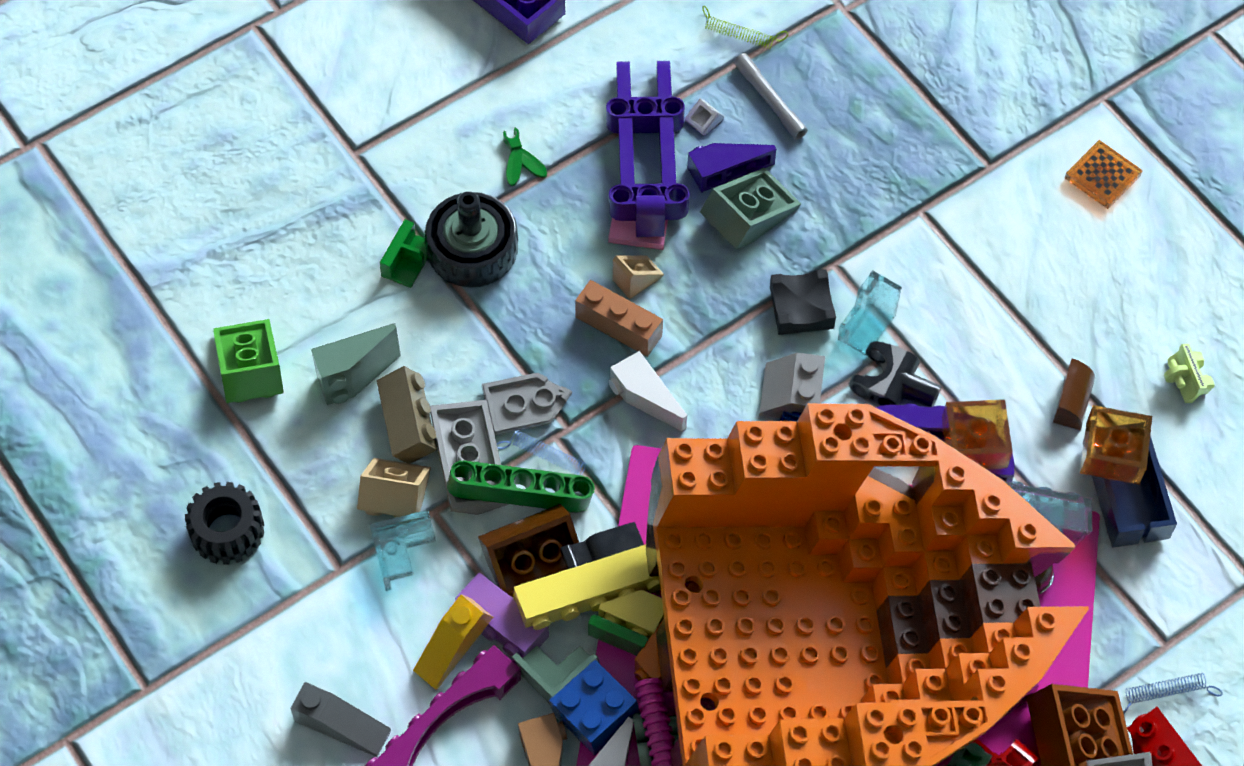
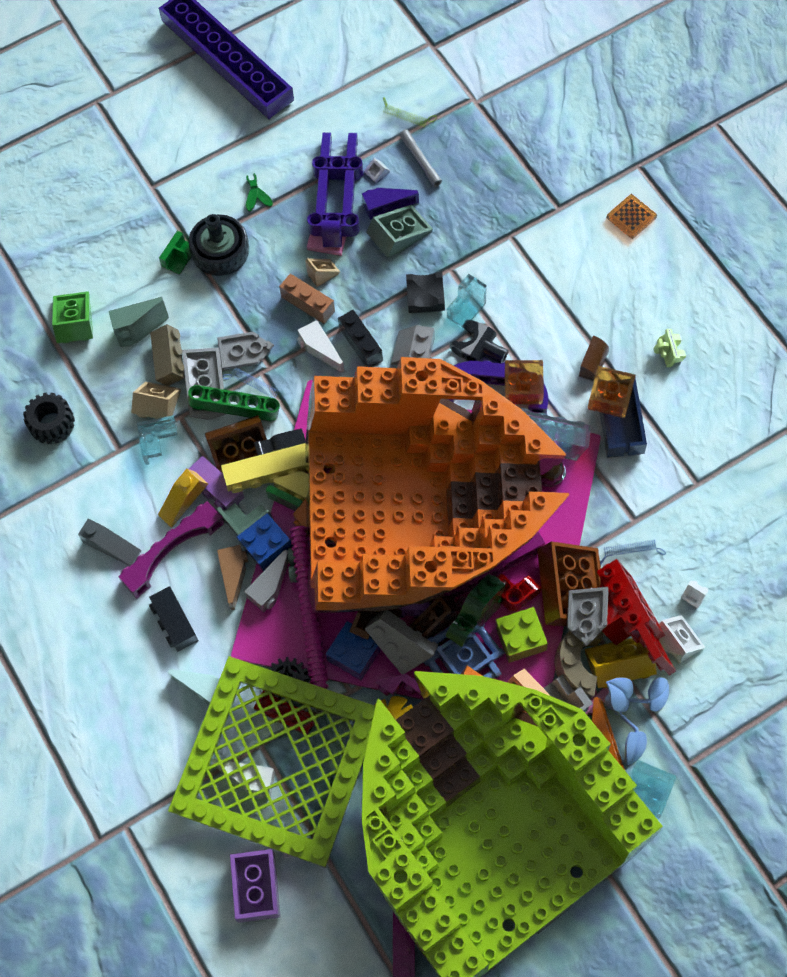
camera: 10 degrees right, 5 degrees up
none -> black brick [338,309,383,367]

